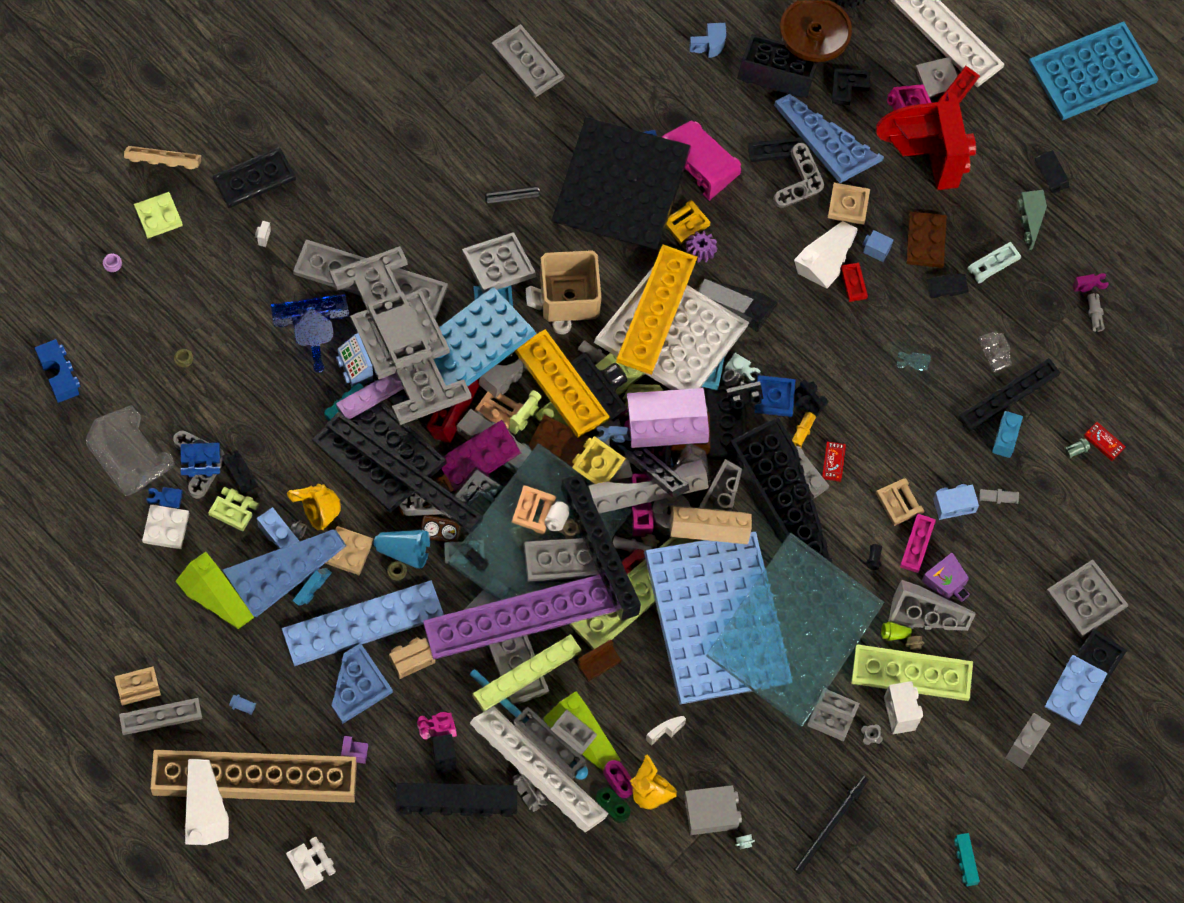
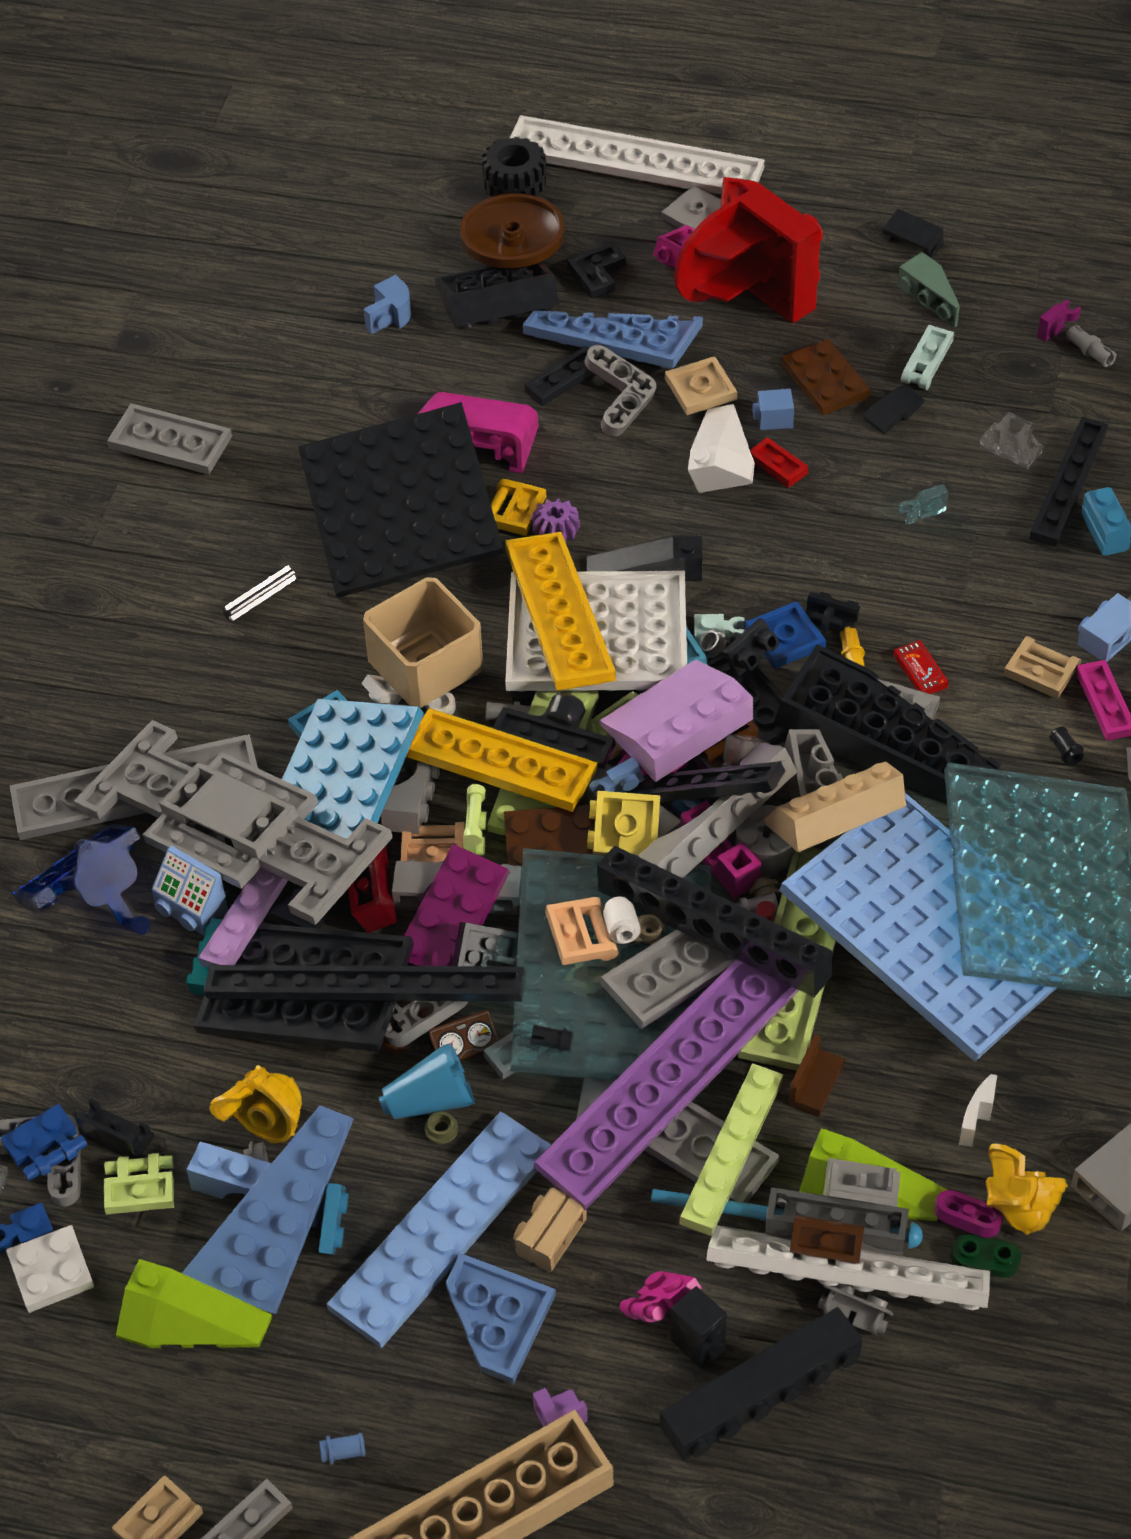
camera: 25 degrees left, 15 degrees down
tan plate [325,526,373,576] -> none
light grey plate [462,232,536,294] -> none
dark azure plate [1028,21,1158,120] -> none
none -> reddish brown panel [790,1215,865,1264]

